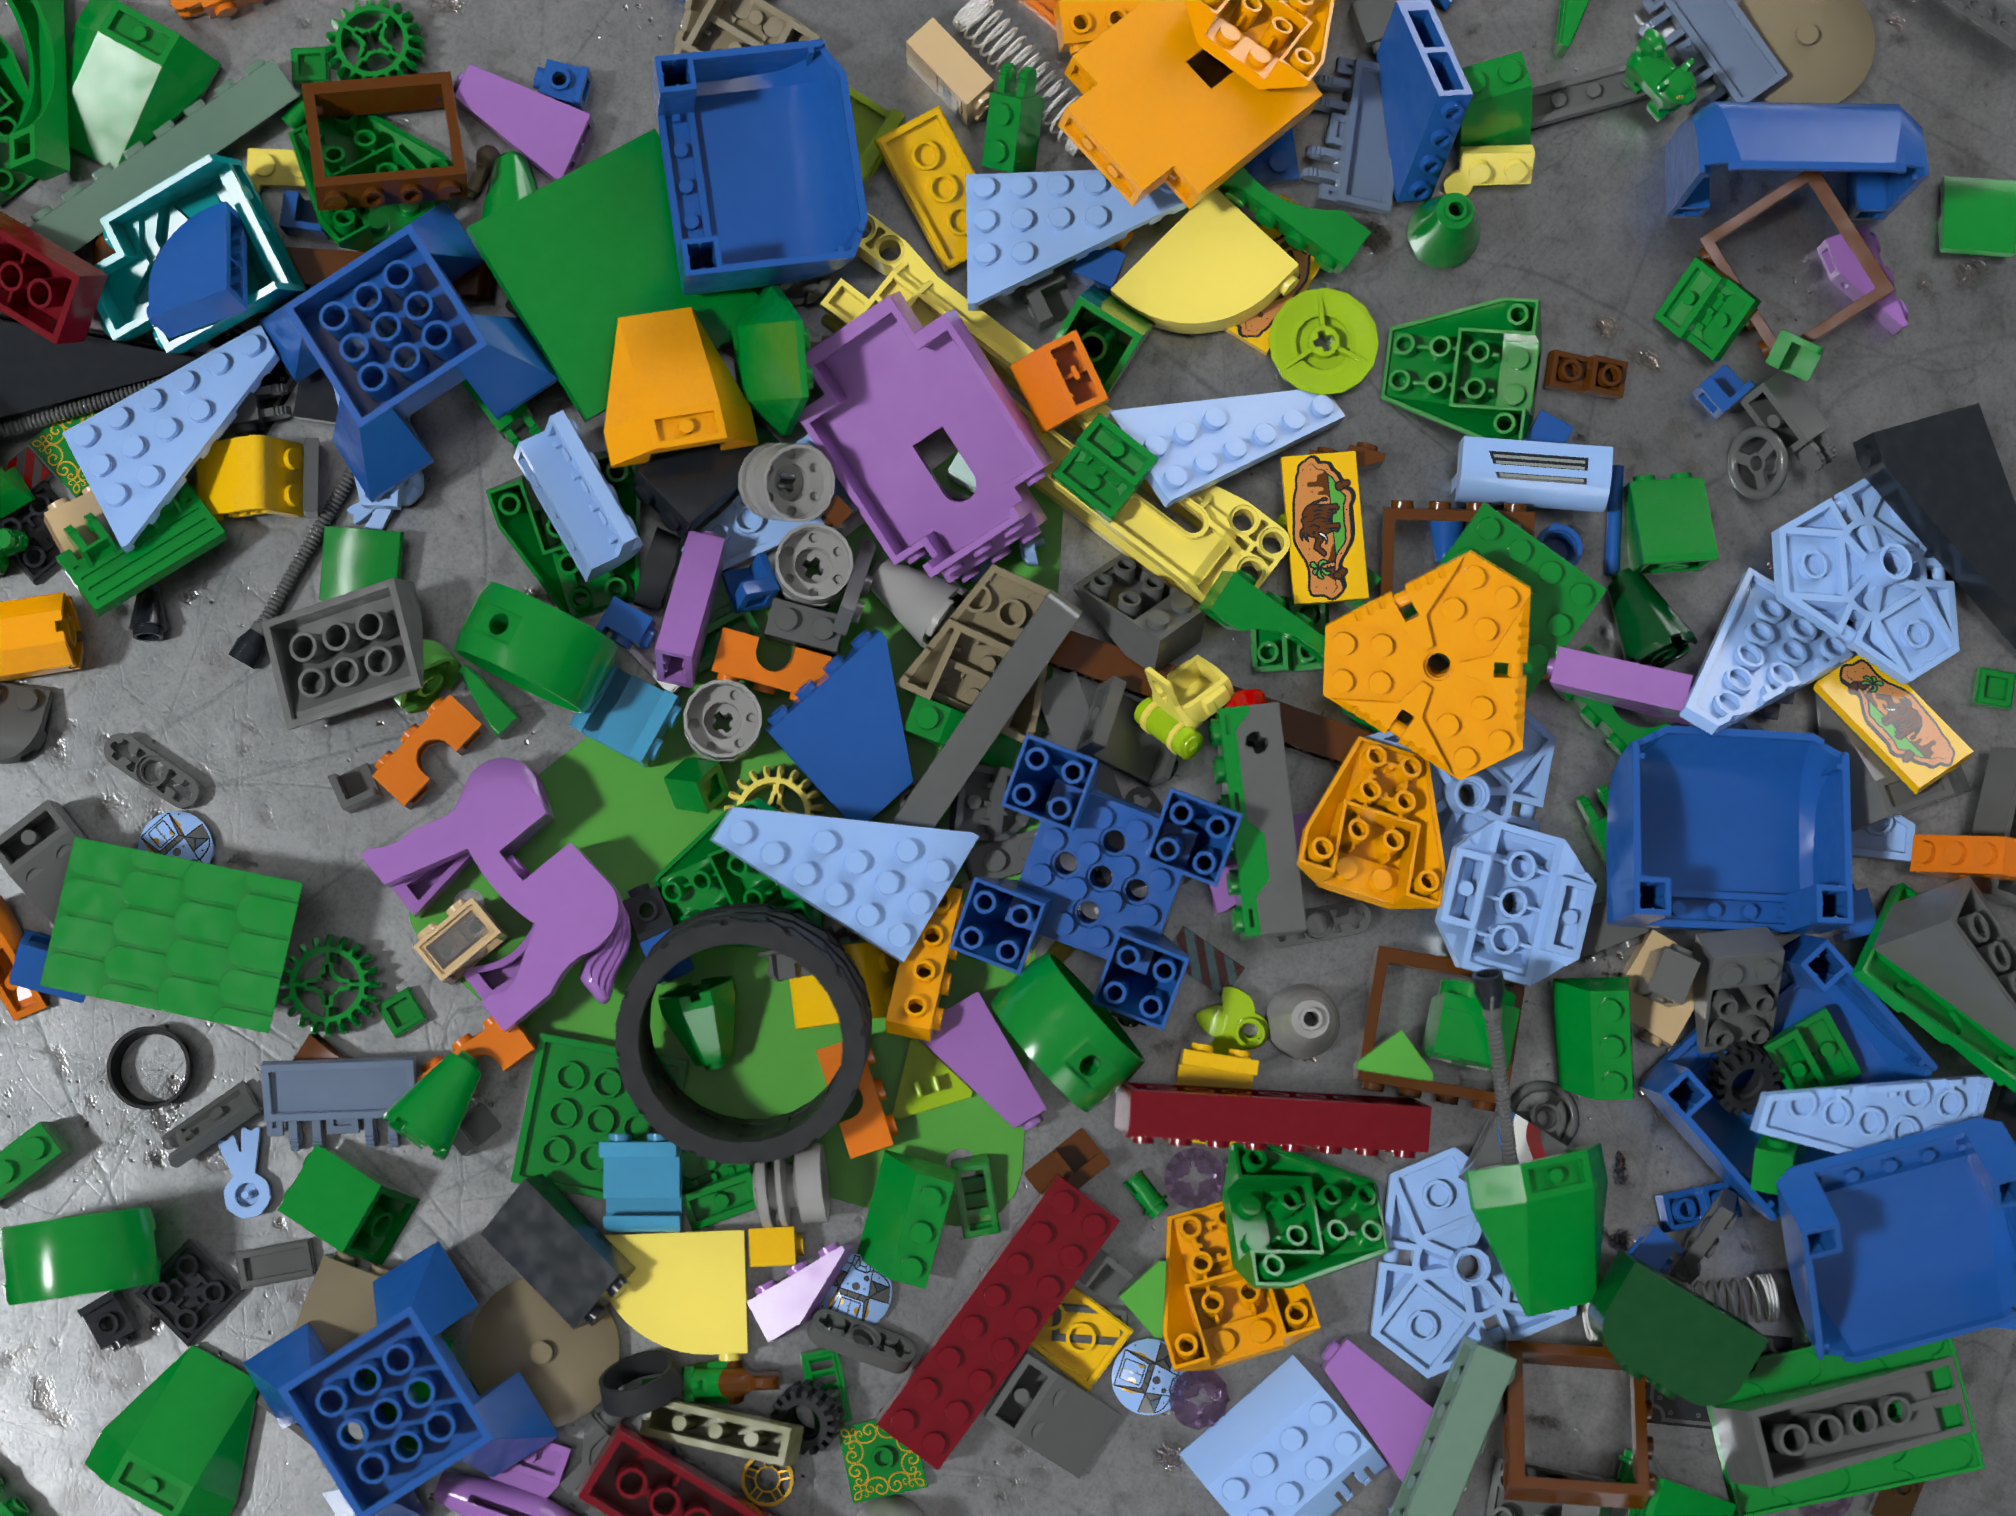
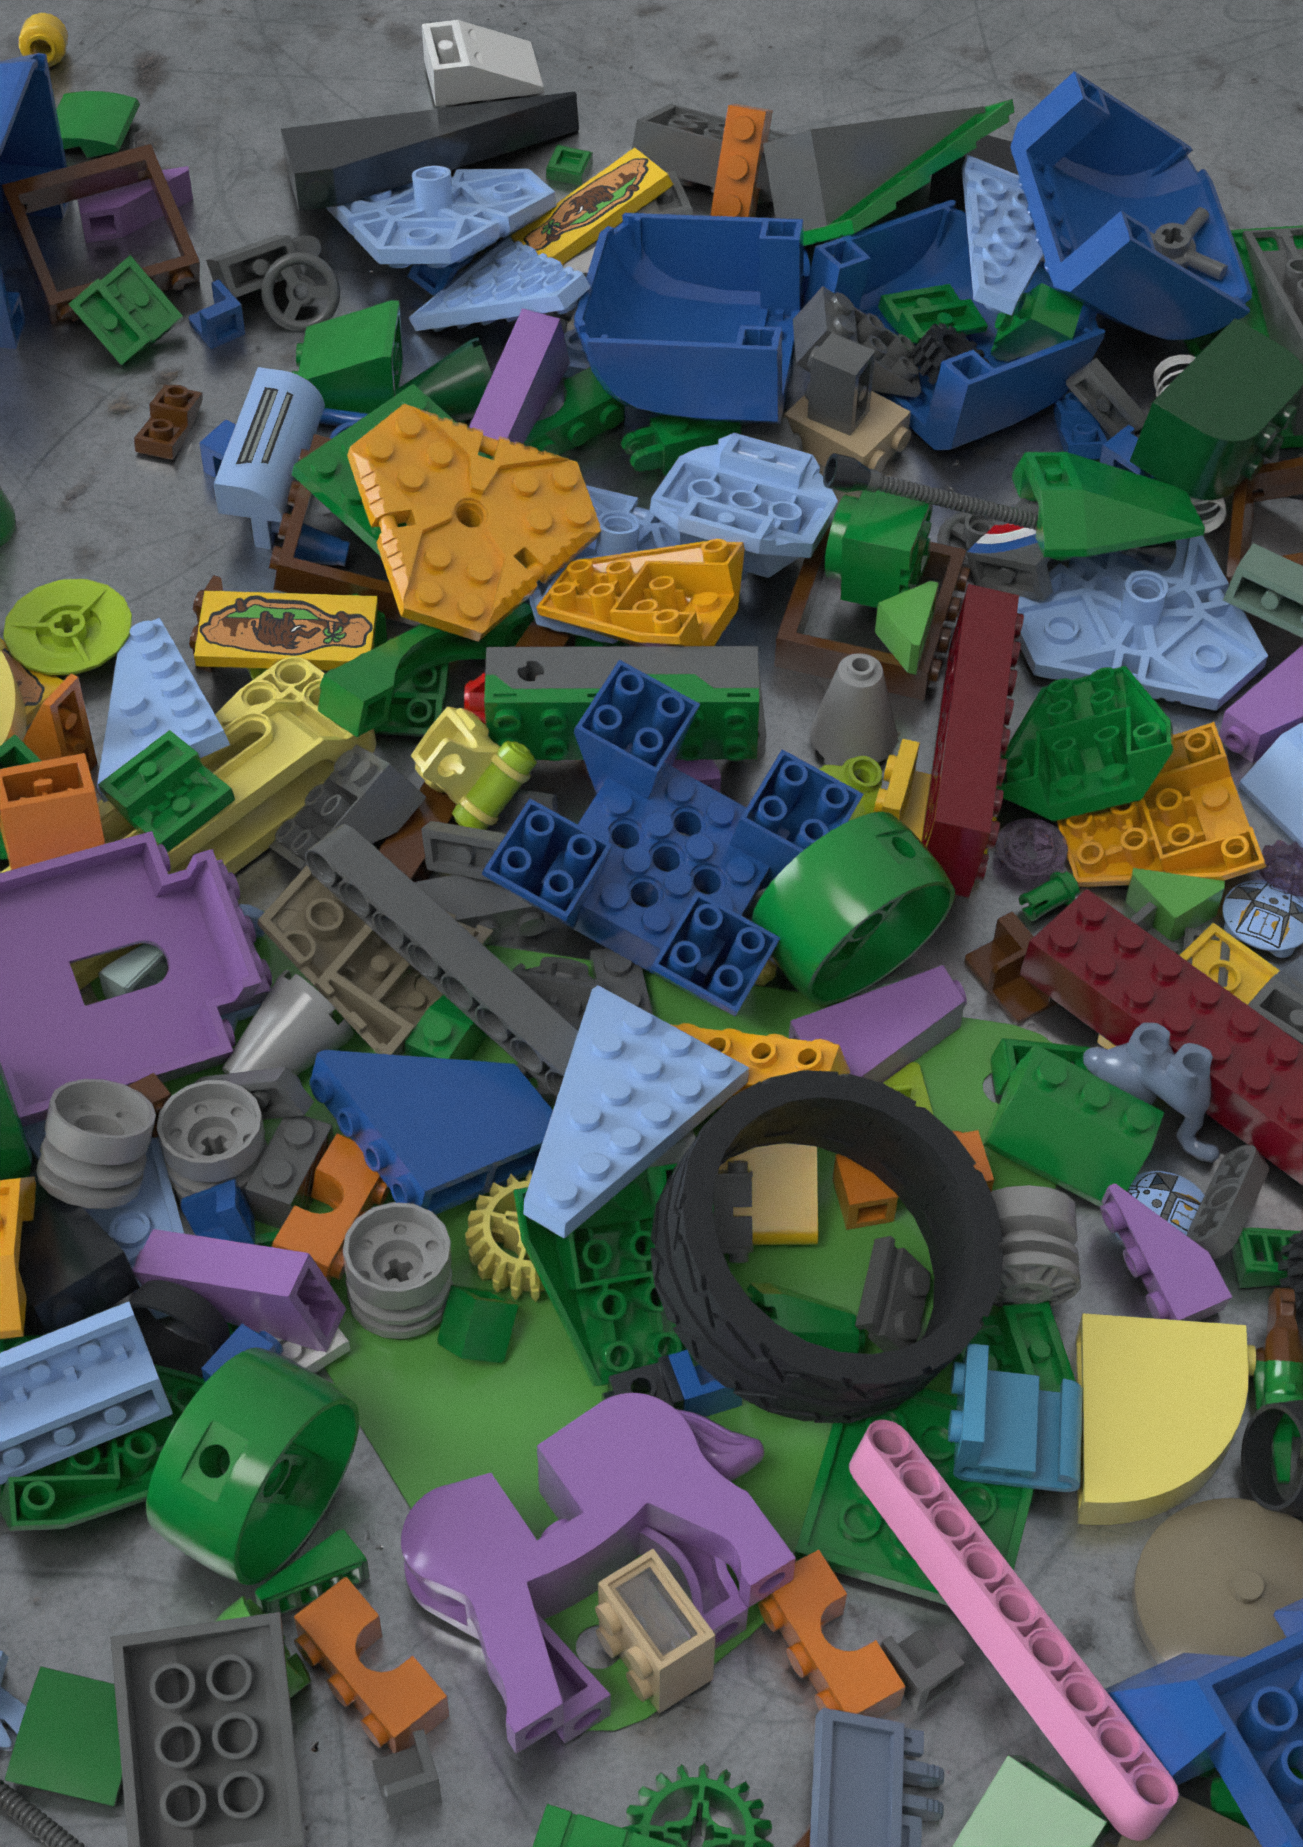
camera: 80 degrees left, 30 degrees down
green tile [376,987,429,1038] -> none
green cone [381,1051,482,1161] -> none
black brick [481,1174,636,1329] -> none
dark azure piece [568,664,683,768] -> none
yellow brick [748,1225,804,1267] -> none
green wedge [1381,297,1542,440] -> none
green slope [1553,977,1634,1100] -> none
green panel [1765,329,1825,381] -> none
none -> orange slope [22,674,98,771]
none -> bright pink beam [849,1420,1179,1841]
none -> dark grey plate [855,1236,931,1352]
none -> sand blue animal [1083,1023,1220,1163]
none -> dark grey bar [1149,207,1228,280]

